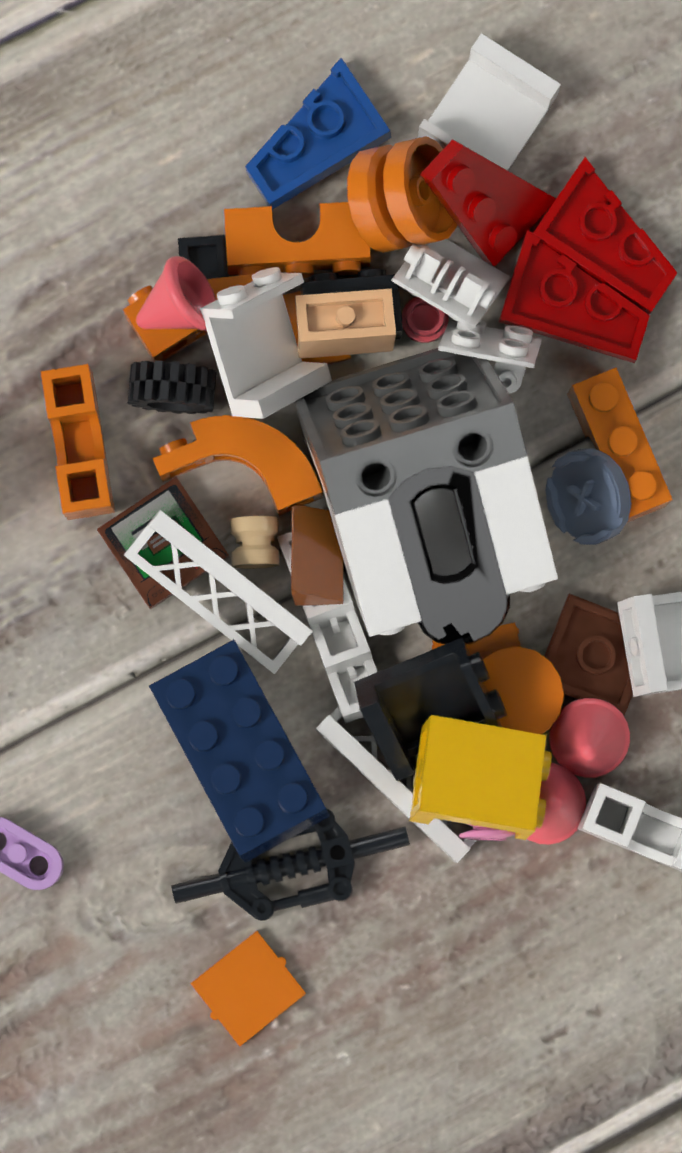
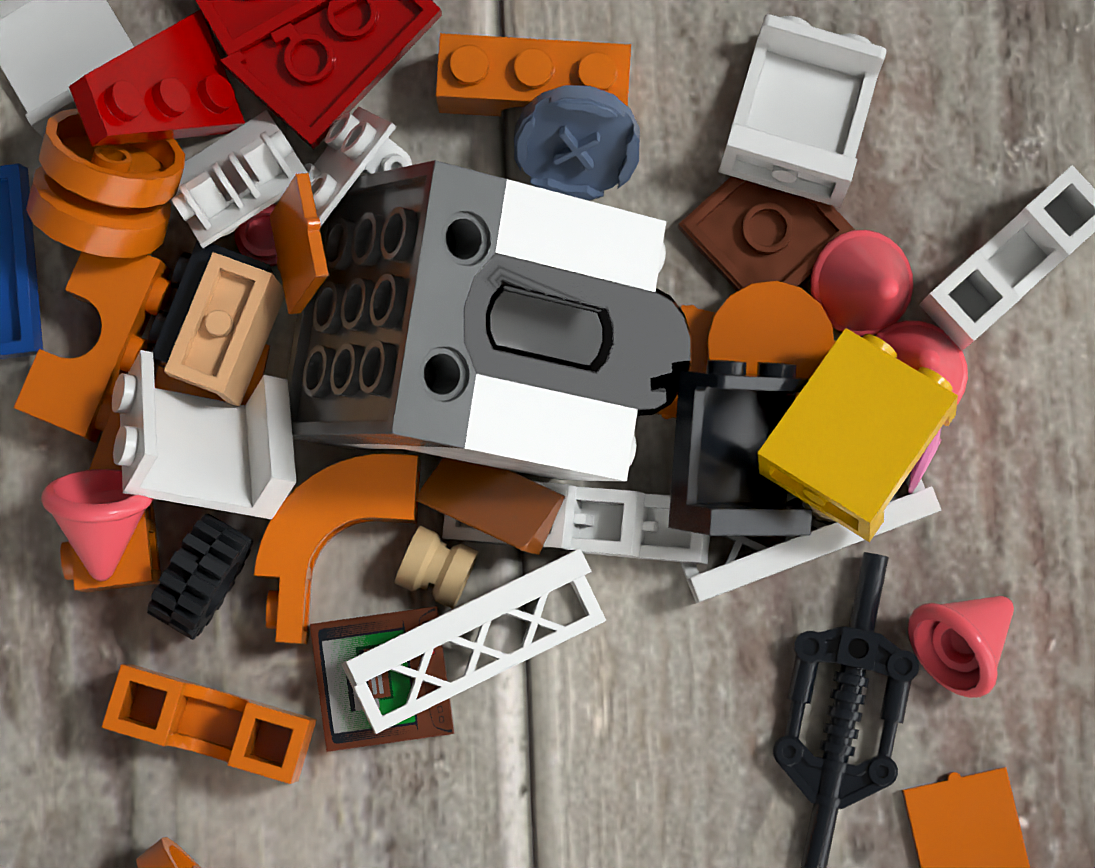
camera: 60 degrees left, 0 degrees up
dark blue brick [149,639,330,863] -> none
black tile [178,235,228,279] -> none
none -> orange piece [270,173,329,314]
none -> coral hat [908,596,1014,698]

